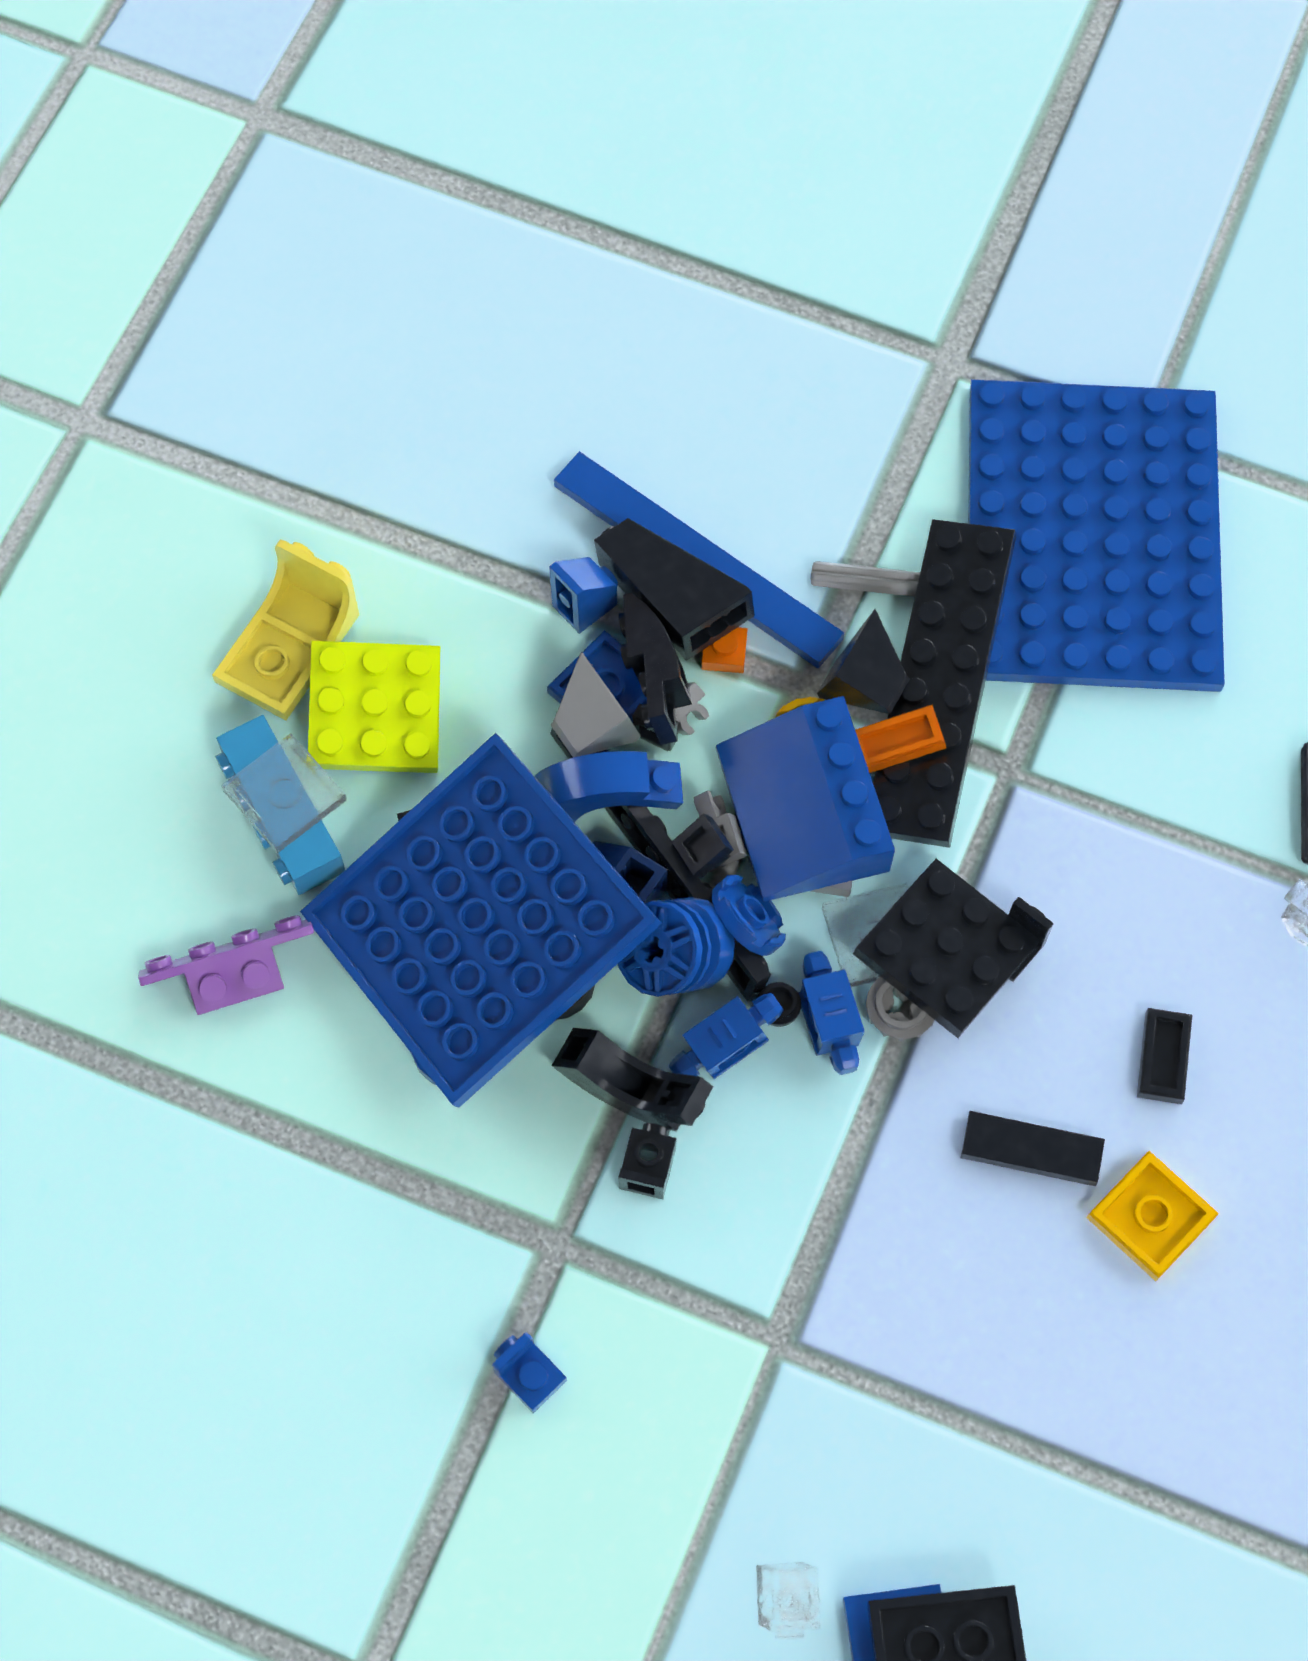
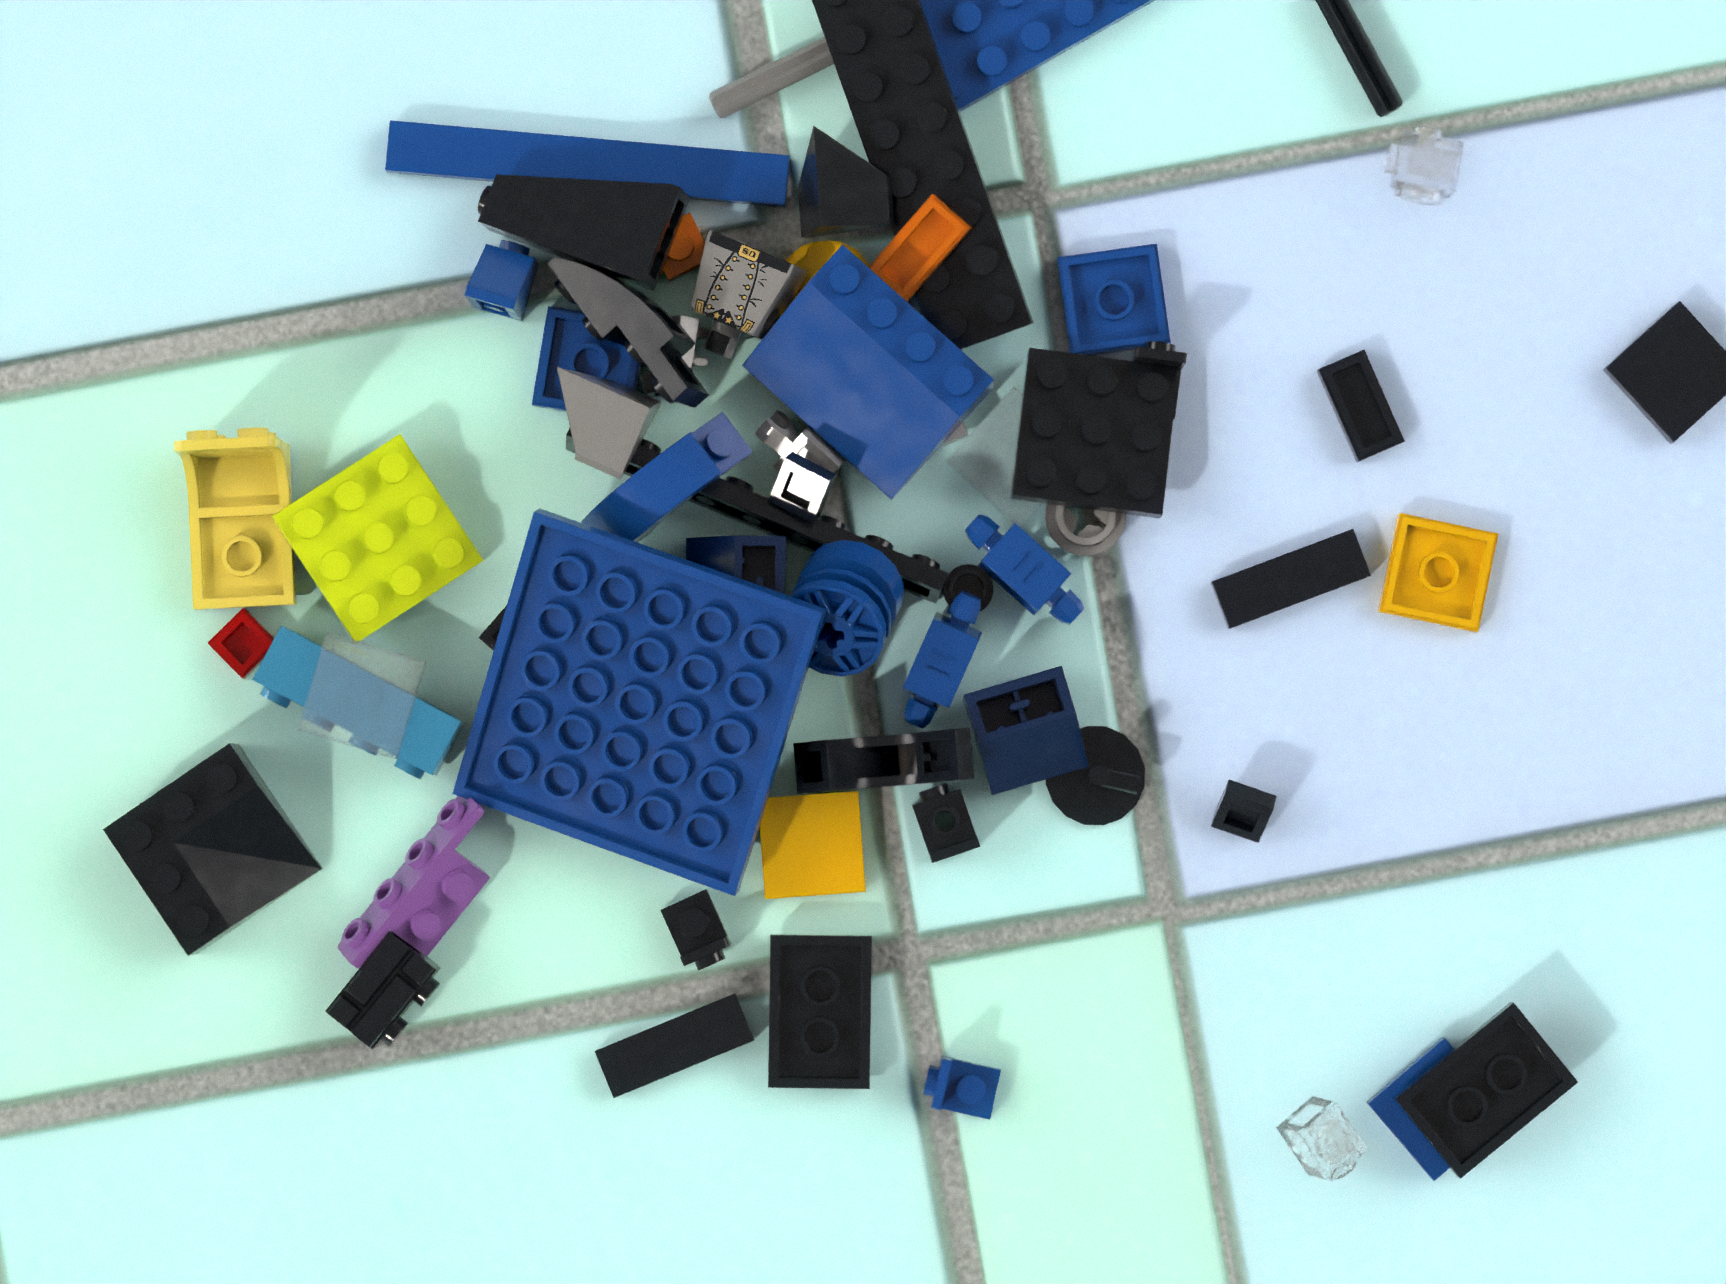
camera: 30 degrees left, 20 degrees up
blue tile [712,875,786,956] -> none
none -> black slope [103,743,323,956]
none -> red tile [208,608,274,679]
none -> black brick [325,931,441,1049]
none -> black tile [595,993,755,1098]
none -> black bracket [660,889,732,971]
none -> light grey torso [691,230,808,359]
none -> yellow tile [760,791,866,899]
none -> black plate [768,934,872,1089]
none -> dark blue slope [963,666,1089,795]
none -> black shield [1045,726,1145,825]
none -> blue tile [1057,244,1171,355]
none -> black plate [1211,779,1277,843]

